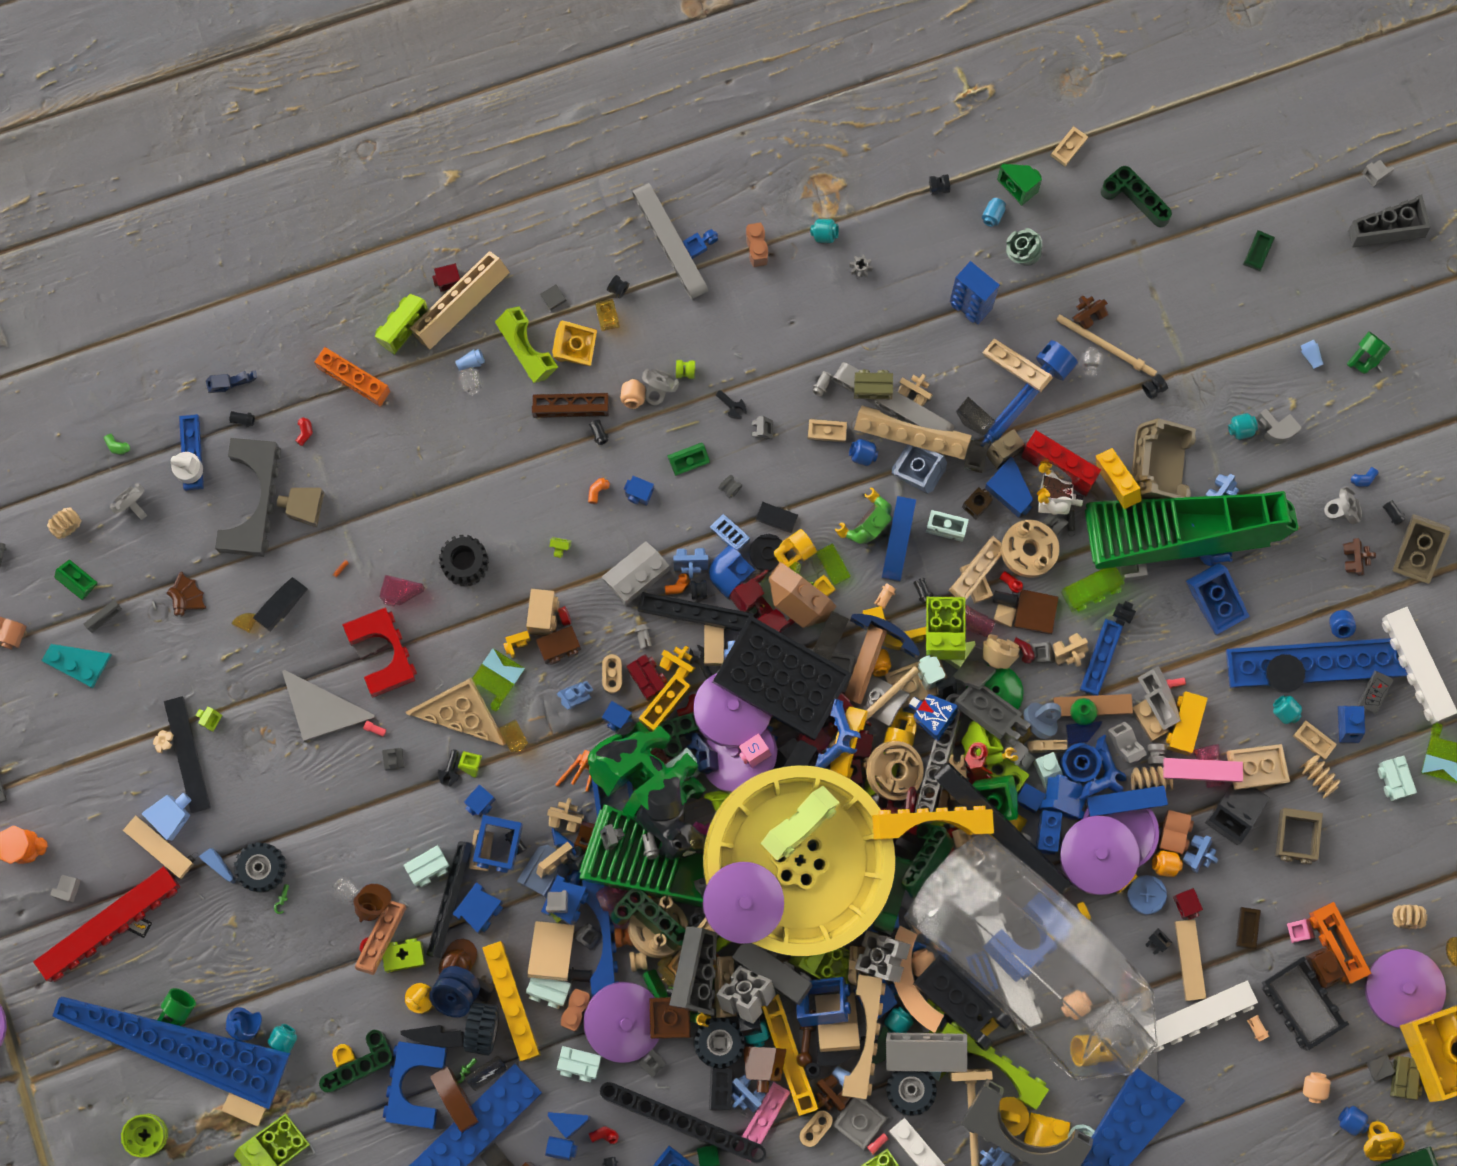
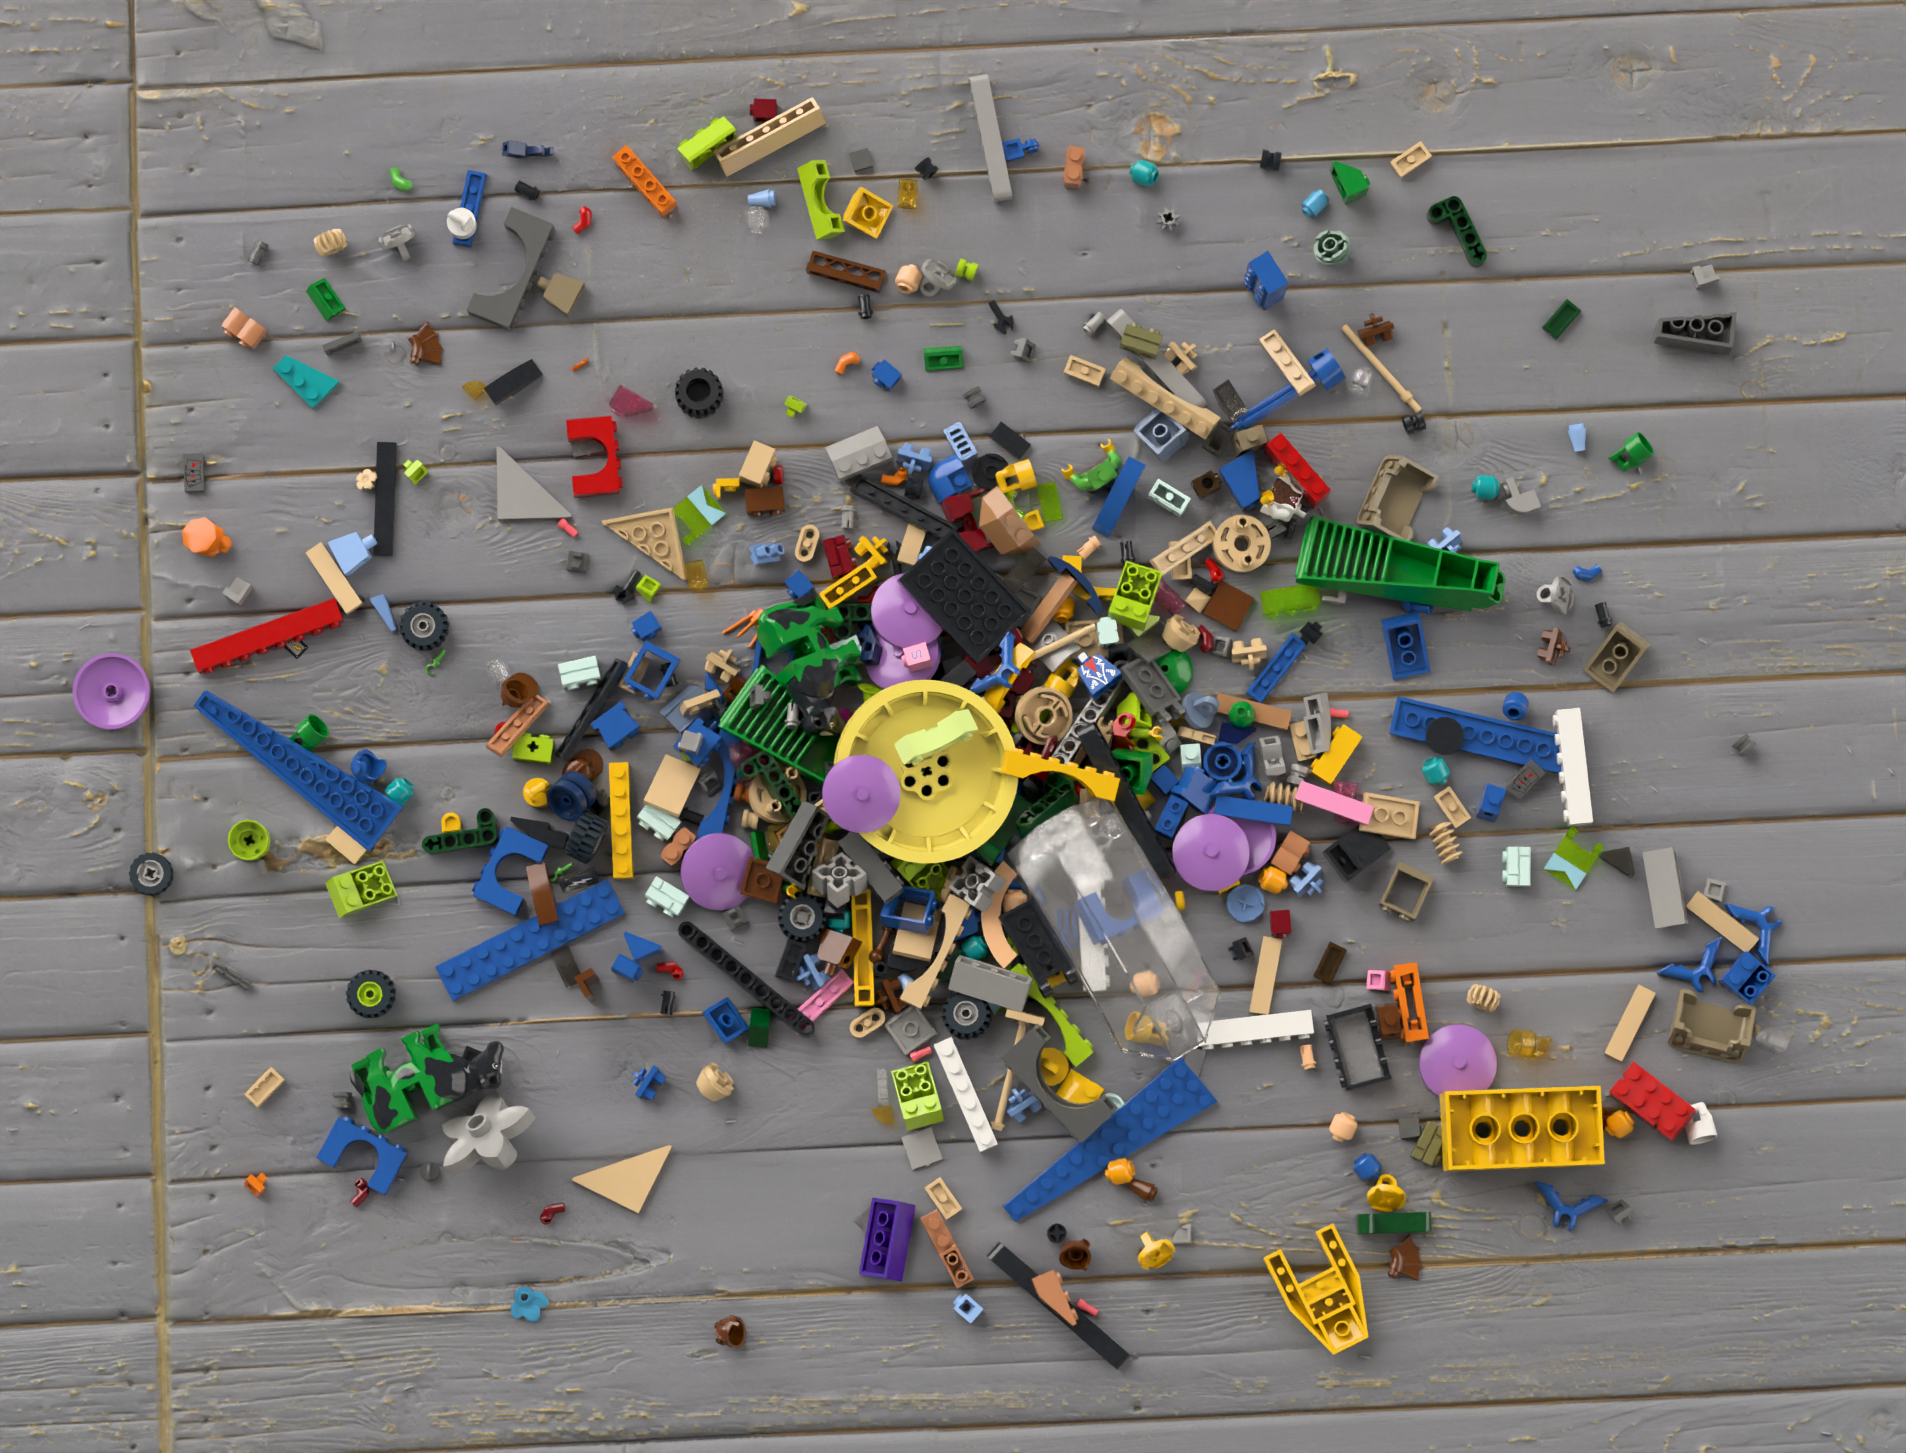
camera: 15 degrees right, 5 degrees up
blue head [849,439,878,466] -> none
yellow brick [1095,448,1141,509] -> none

